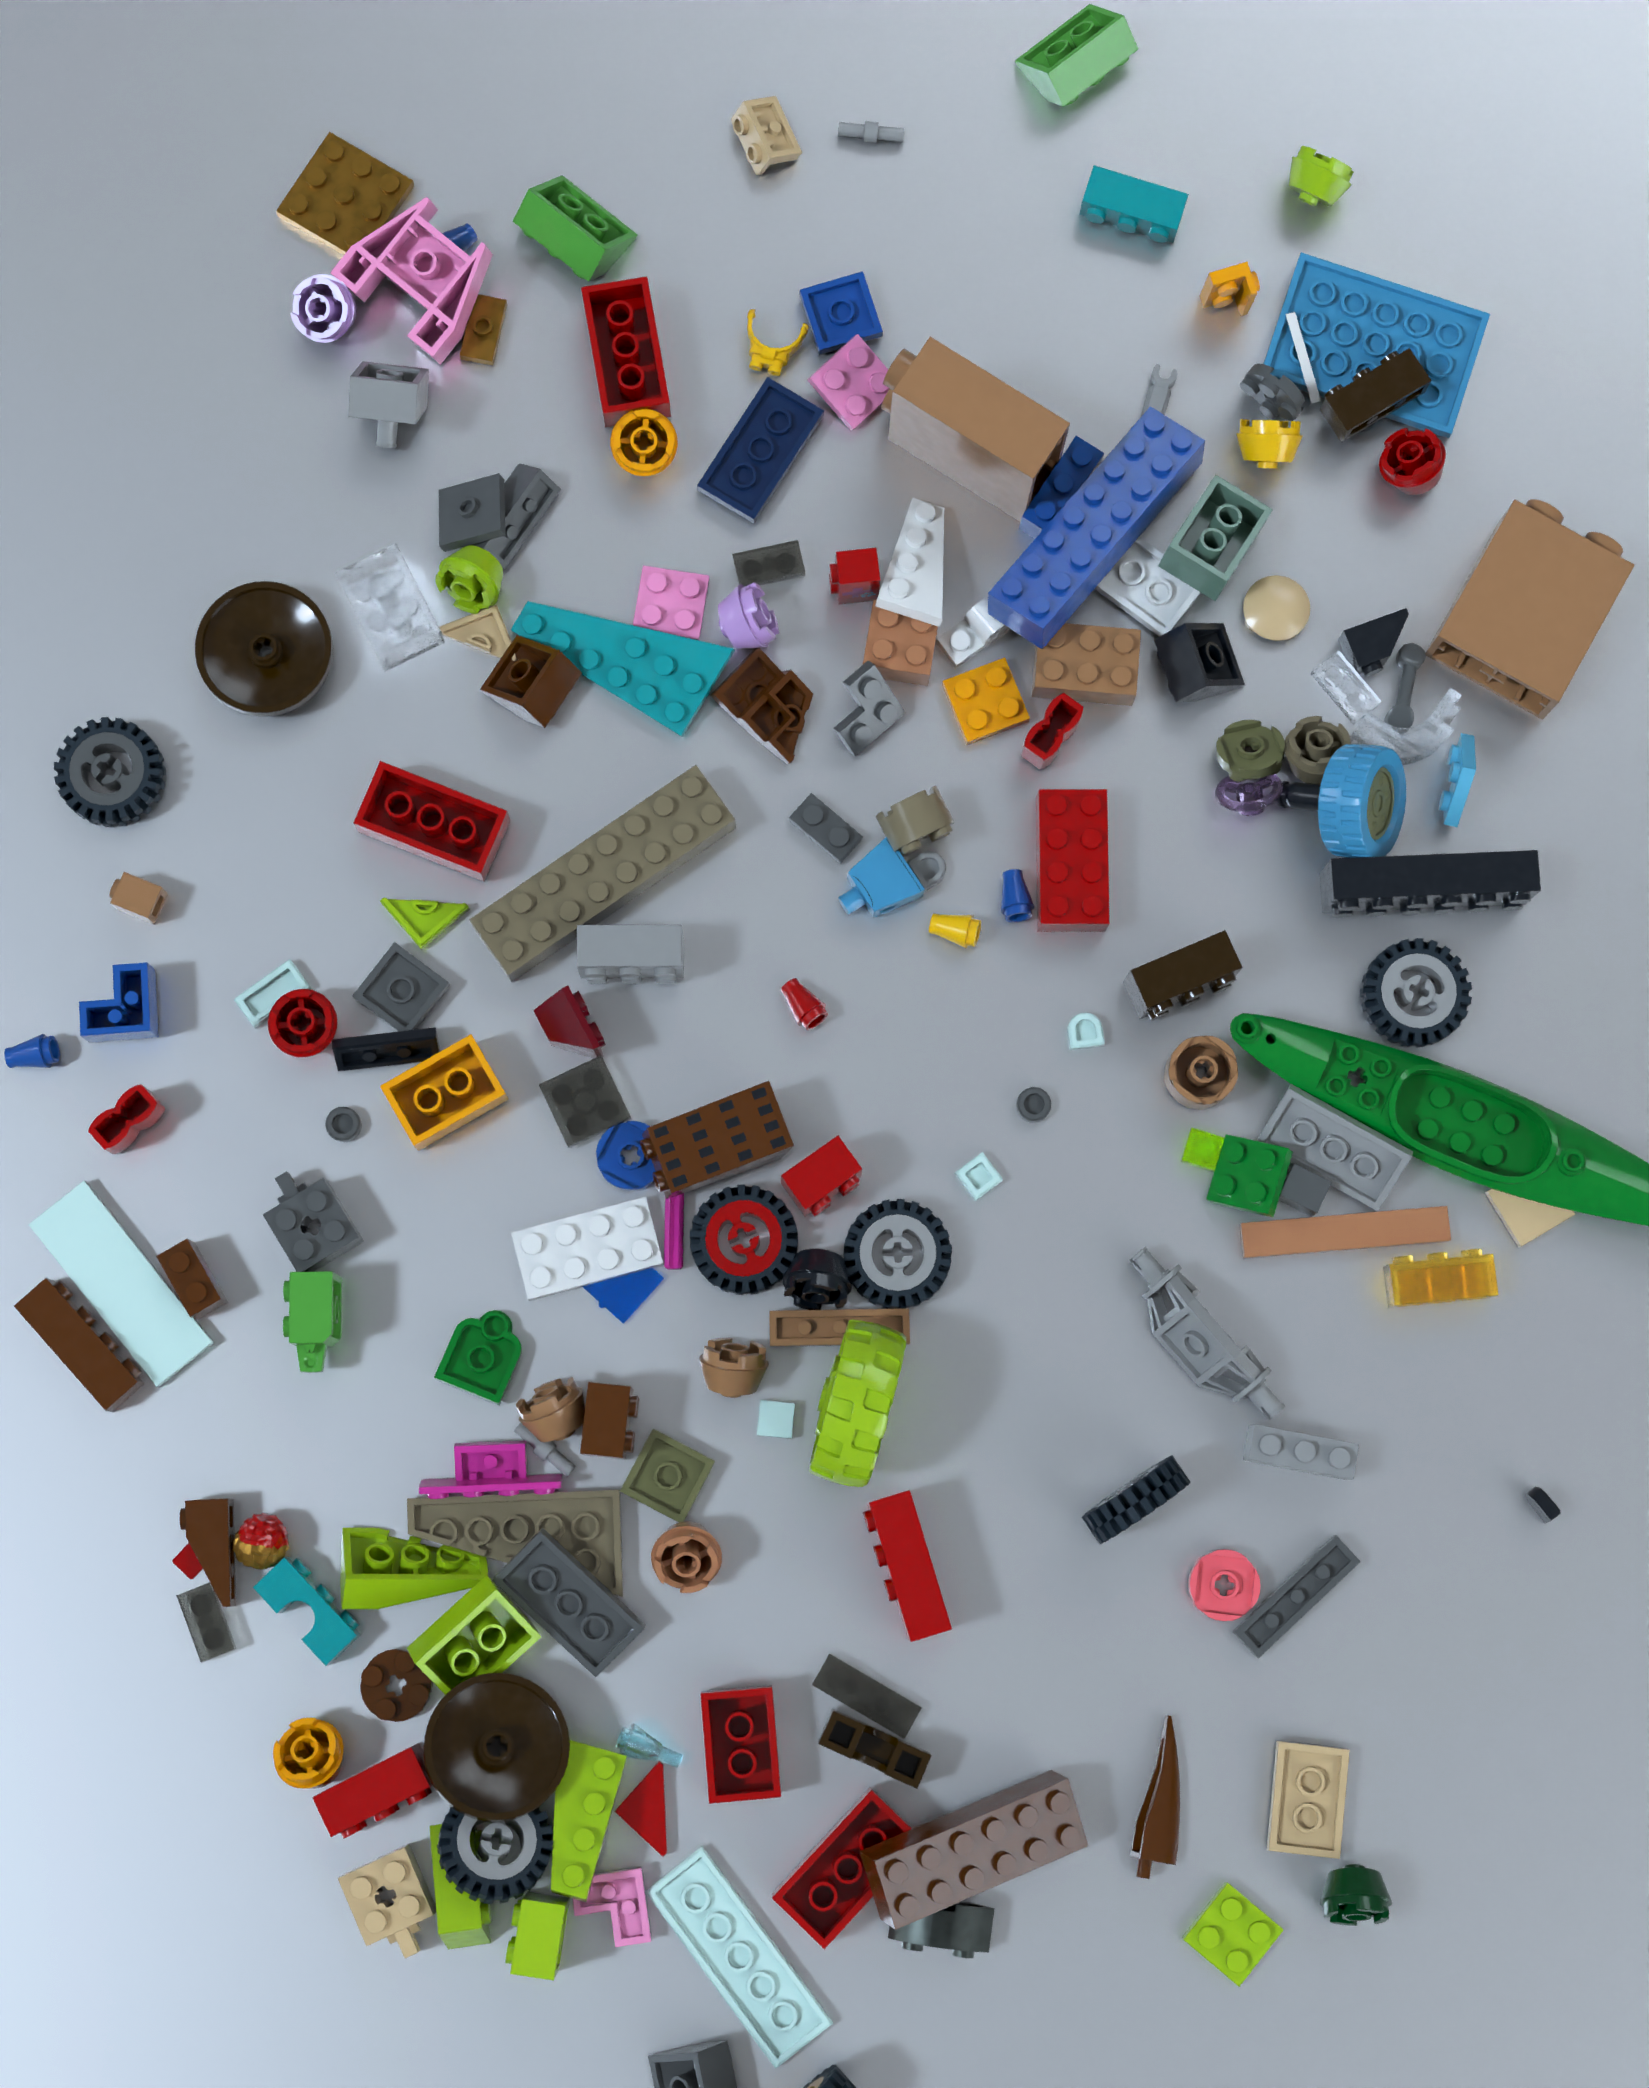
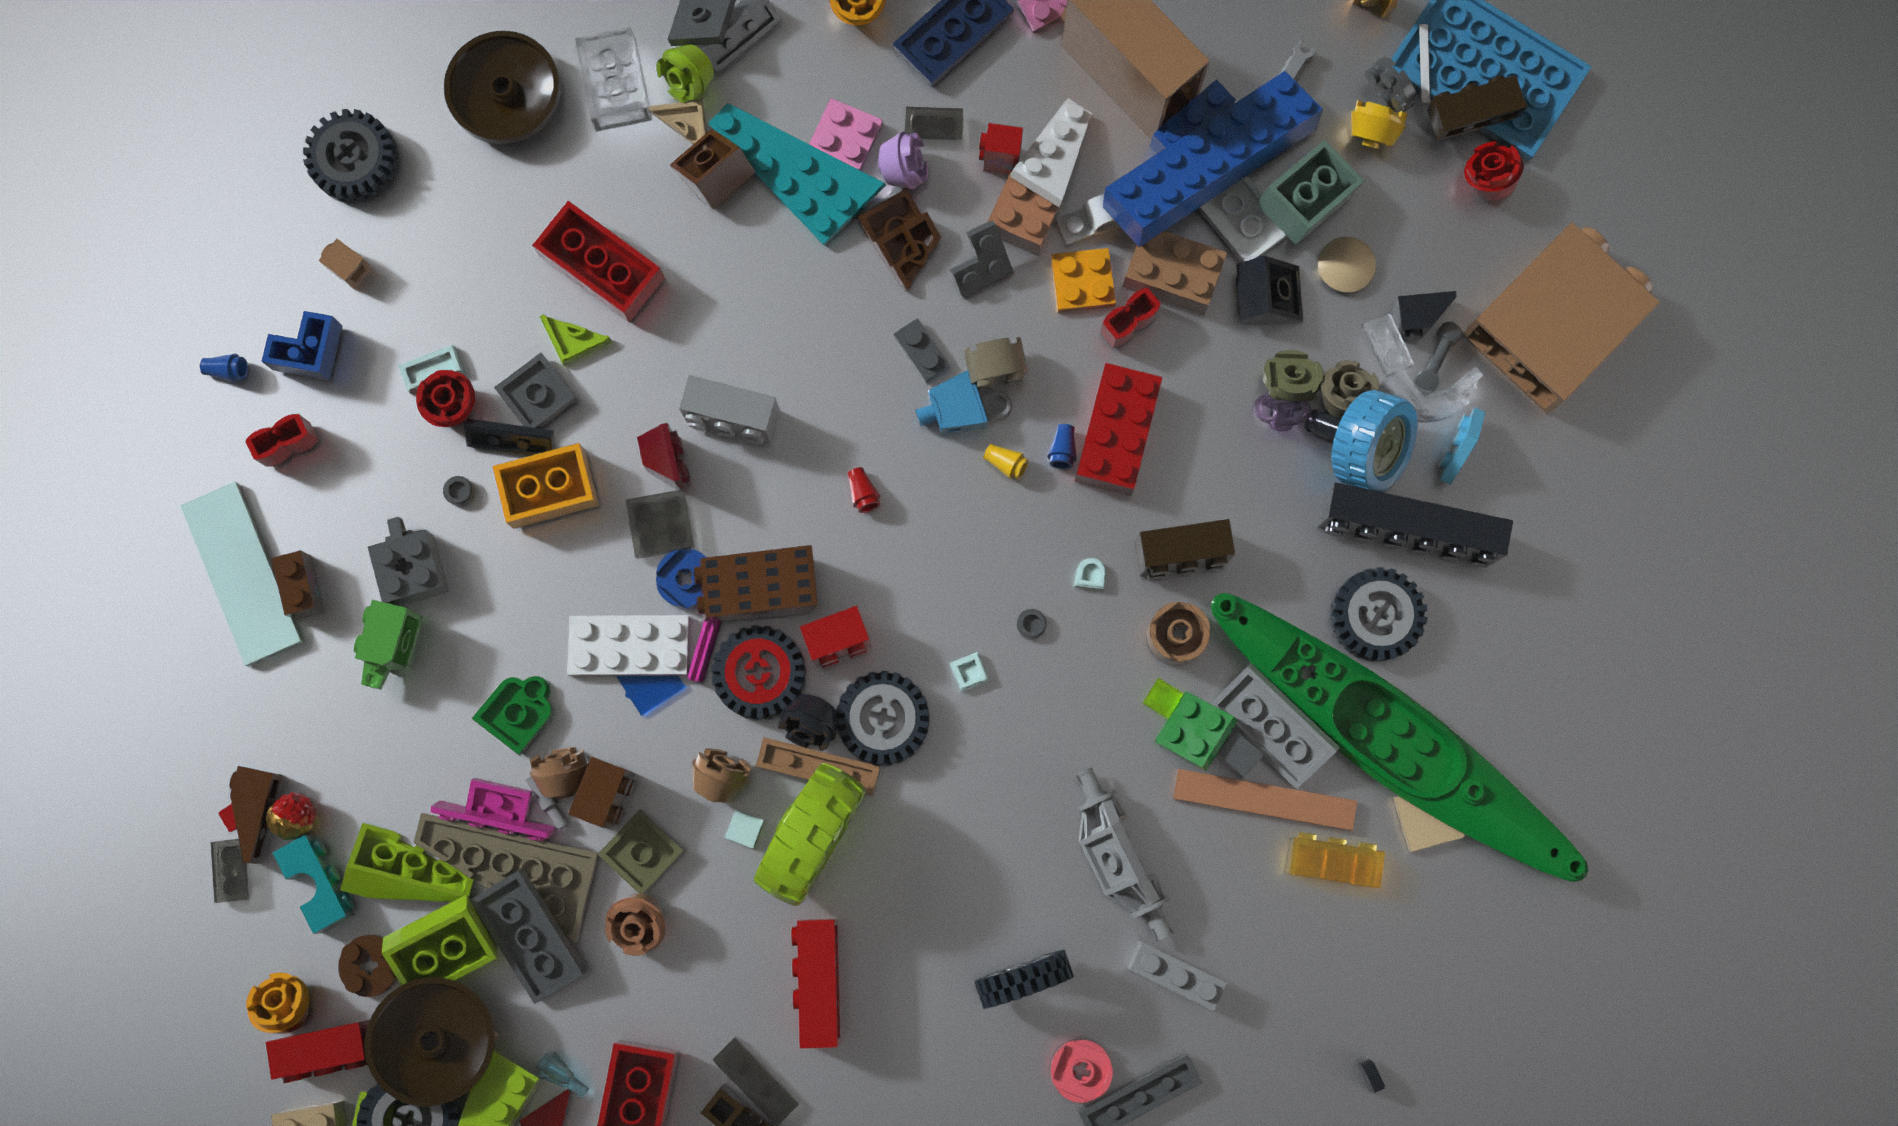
camera: 20 degrees right, 0 degrees up
reddish brown brick [14,1278,145,1412] -> none
dark tan brick [469,765,736,982] -> none

